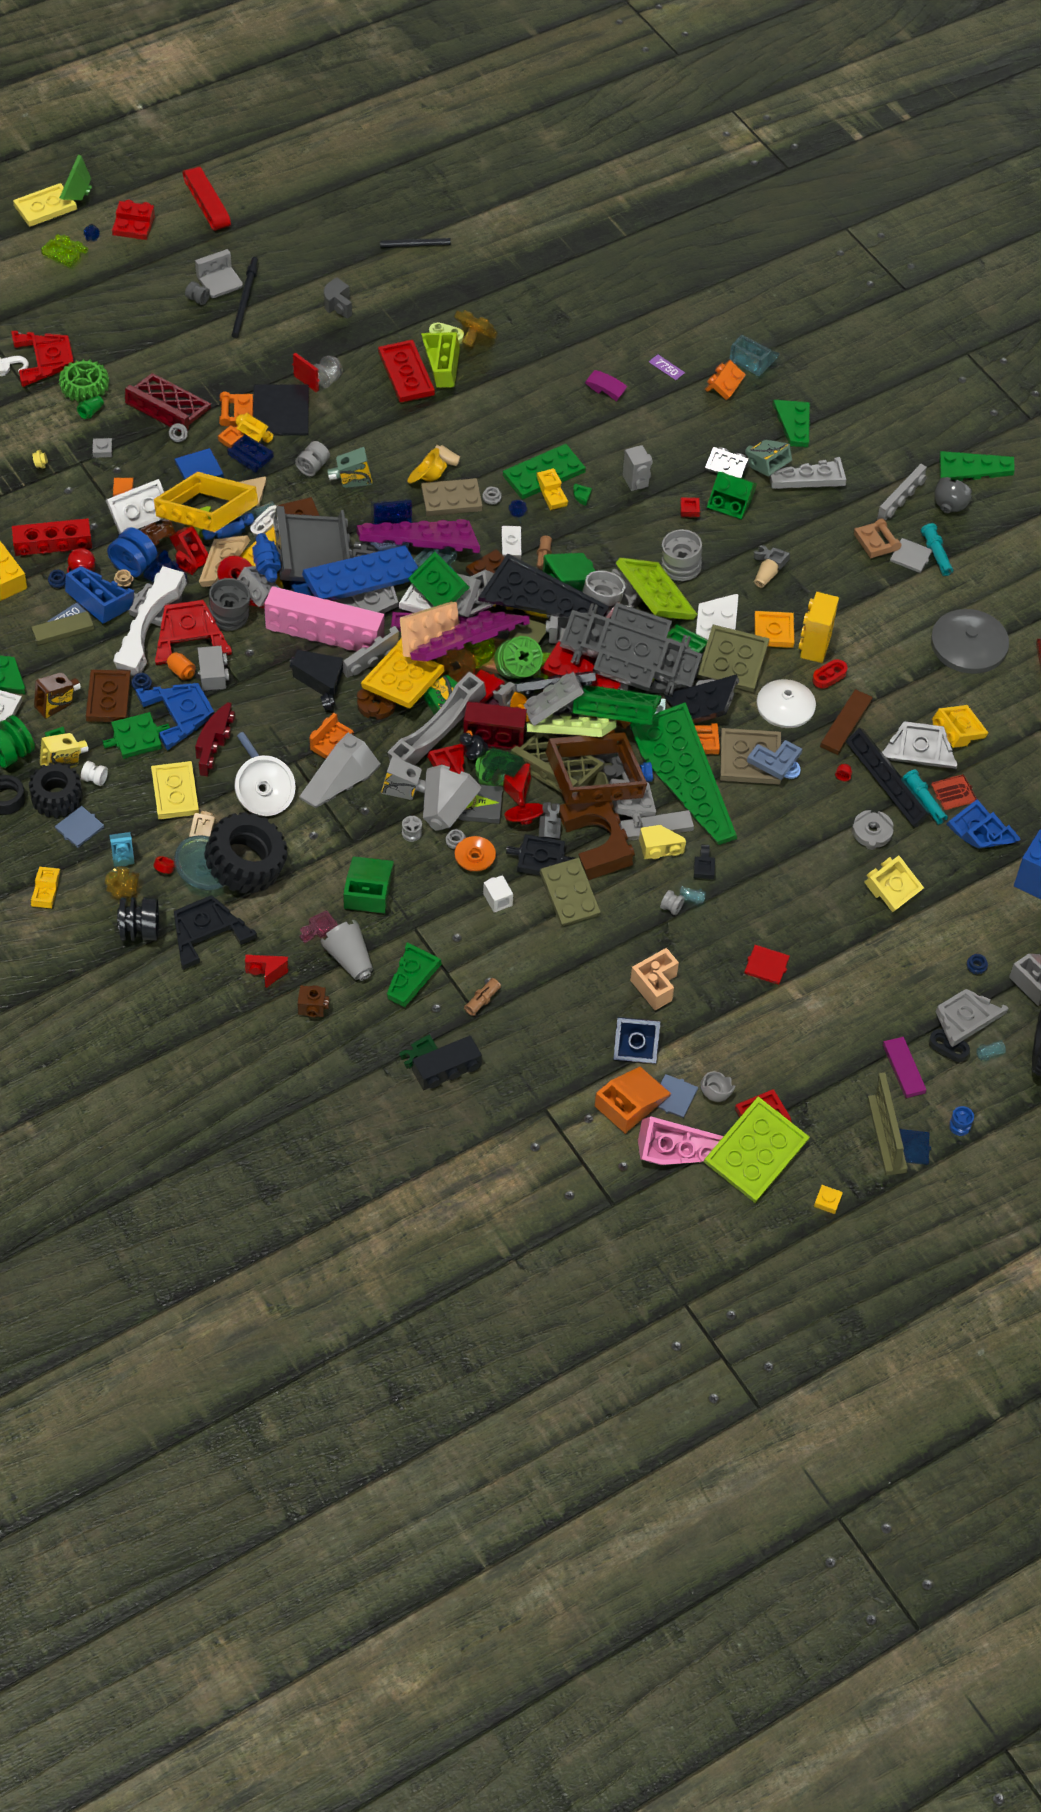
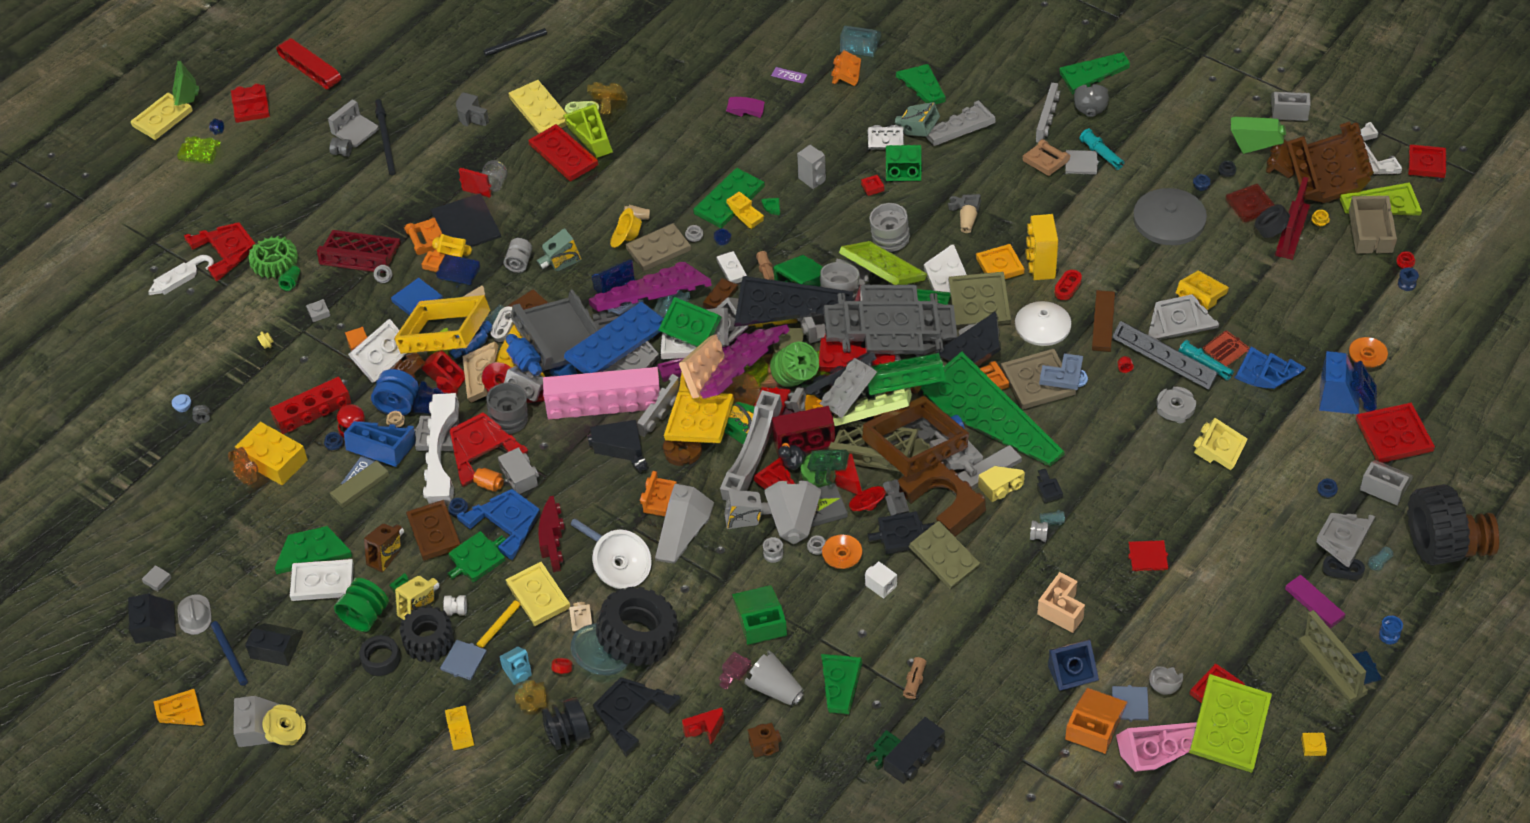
camera: 15 degrees left, 5 degrees down
none -> yellow bar [476,600,521,648]
none -> light yellow plate [508,80,567,134]
none -> dark blue plate [1193,174,1211,191]

